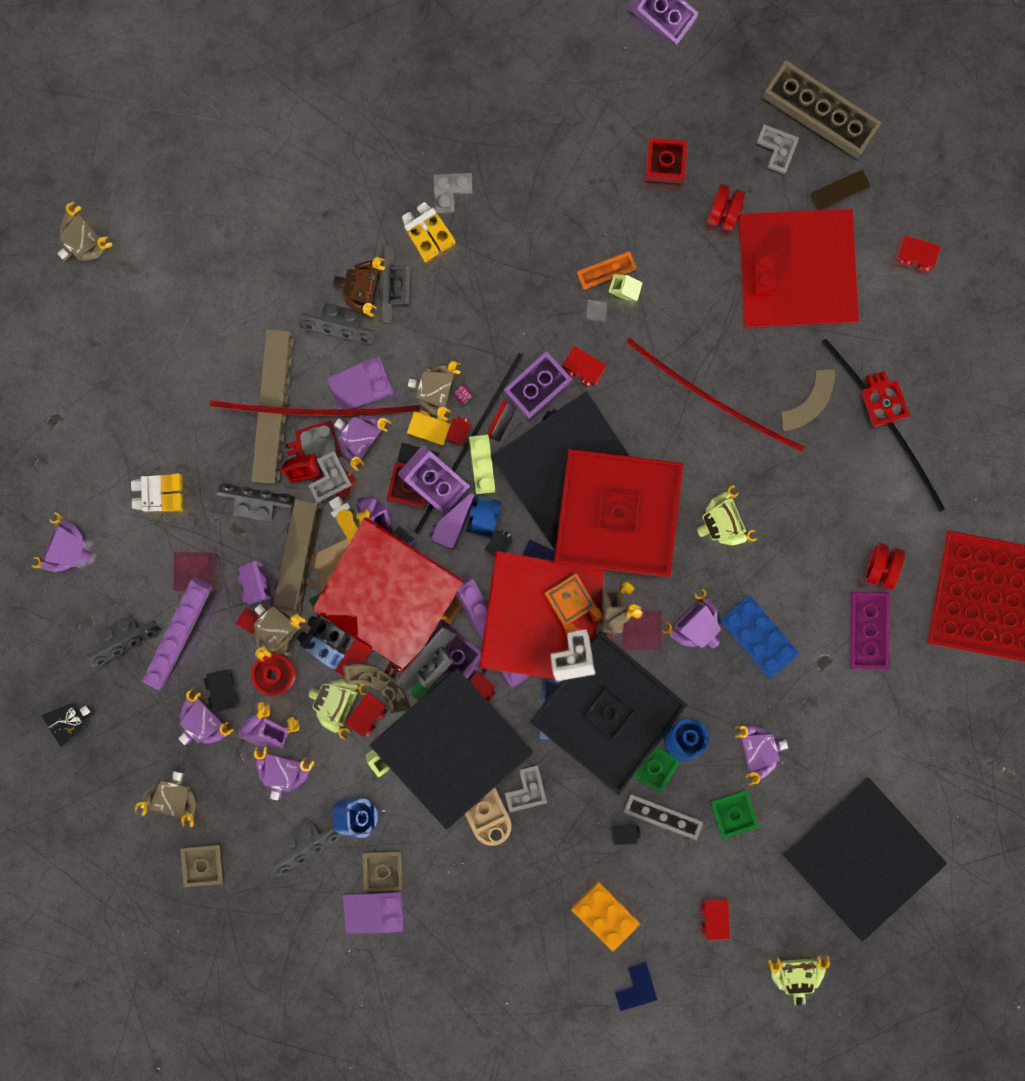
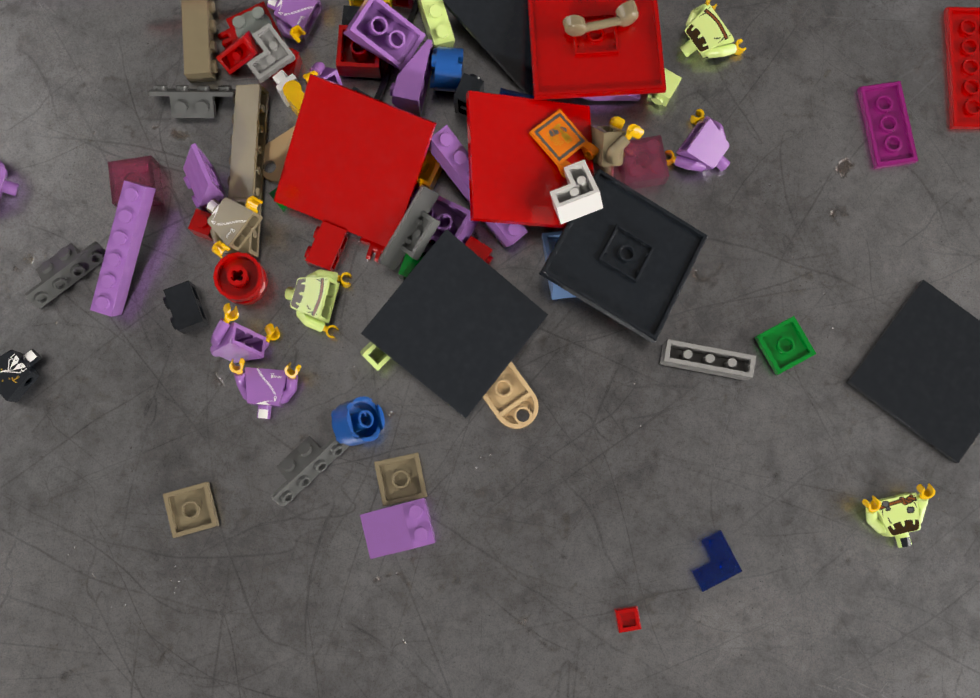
camera: 15 degrees left, 5 degrees down
hips [131,473,183,512] -> none
dark tan torso [135,771,196,827] -> none
medium lavender torso [178,688,234,746] -> none
black hips [297,616,355,670] -> none
dark tan tile [343,663,410,713] -> none
red brick [345,692,388,737] -> none
light grey plate [505,765,547,812] -> none
light orange brick [571,881,640,952] -> none
black brick [611,821,641,845] -> none
green plate [634,746,679,793] -> none
blue brick [664,718,709,762] -> none
red brick [700,898,730,940] -> none
blue brick [720,594,800,679] -> none
medium lavender torso [735,725,788,785] -> none
red wheel [865,542,905,590] -> none
none -> dark tan piece [562,0,639,37]
none -> red tile [614,605,642,633]
none -> yellowish green brick [647,68,682,107]

